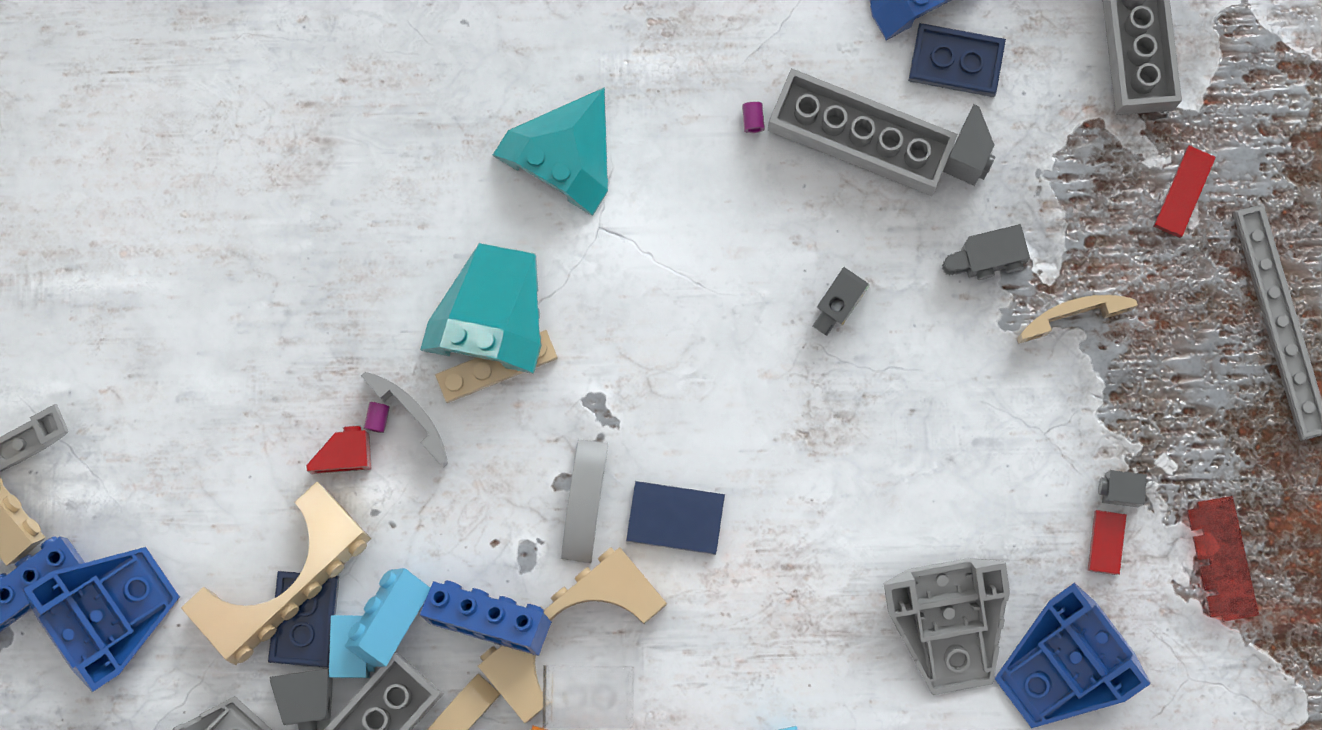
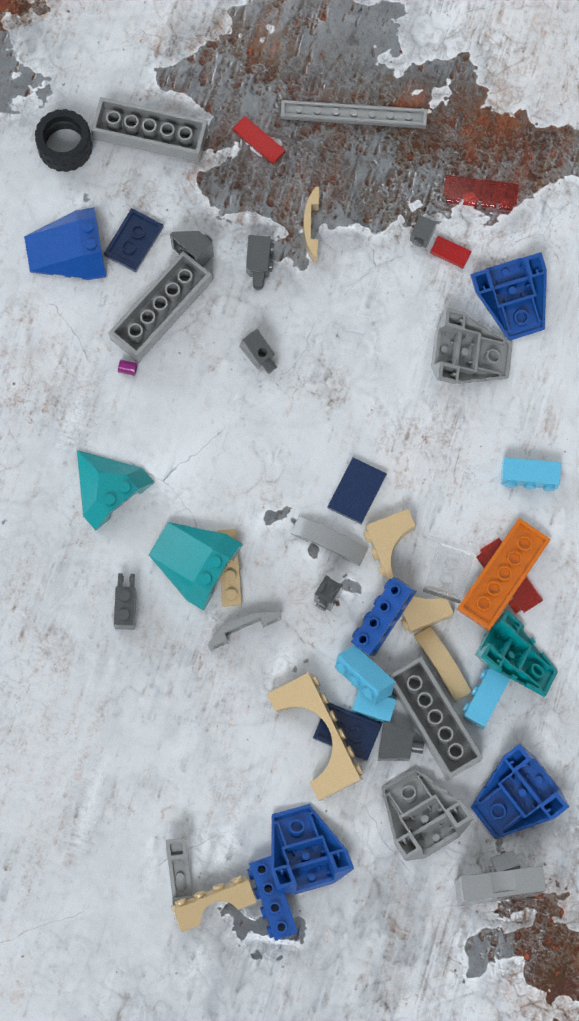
camera: 75 degrees left, 5 degrees down
red slope [306,426,372,474] -> none
magenta hinge [363,402,390,433] -> none
none -> dark grey hinge [114,573,136,630]
none -> dark grey hinge [314,575,343,612]

